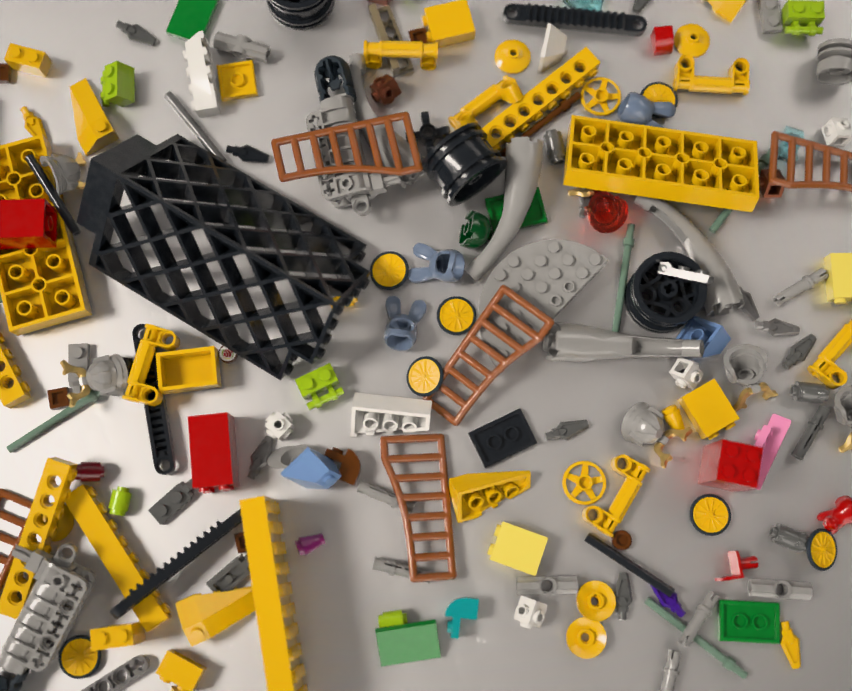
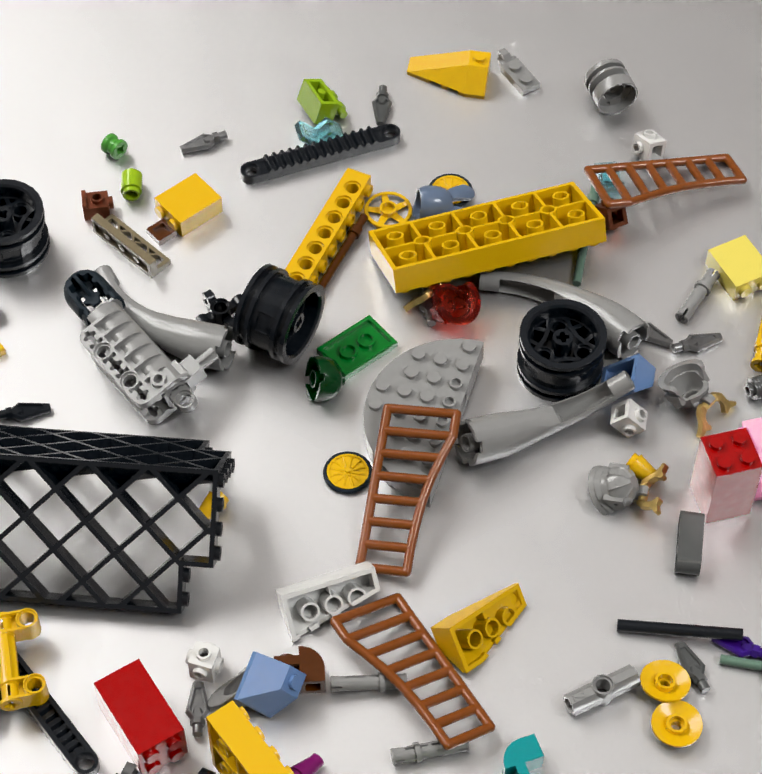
camera: 25 degrees left, 25 degrees down
yellow piece [156,346,222,395] -> none
tile [218,346,238,364] -> none
dark orange bar [271,112,423,182] -> none
lime brick [295,363,345,410] -> none
yellow piece [364,40,438,70] -> none
copper brick [369,74,402,105] -> none
yellow wheel [370,251,409,290] -> none
sand blue piece [384,296,427,351] -> none
yellow wheel [406,356,444,397] -> none
sand blue piece [408,243,465,283] -> none
yellow piece [448,75,523,130] -> none
light grey brick [464,137,543,281] -> none
black tile [468,408,537,468] -> none
light yellow brick [487,522,548,576] -> none
yellow dish [495,40,531,74] -> none
white brick [513,595,548,629] -> none
white slope [537,23,569,74] -> none
dark grey head [543,129,566,165] -> none
dark grey piece [544,420,589,441] -> none
yellow wheel [562,461,606,505] -> none
yellow piece [582,454,651,538] -> none
reddish brown tile [611,530,632,550] -> none
sand green bar [612,224,635,332] -> none
red brick [650,25,674,56] -> none
hinge [657,262,715,285] -> none
yellow piece [673,54,750,95] -> none
yellow dish [674,24,710,58] -> none
yellow brick [678,378,740,440] -> none
yellow wheel [689,494,731,536] -> none
lime brick [781,0,825,36] -> none
dark grey piece [782,334,817,370] -> none
none -> dark grey beam [674,510,705,576]

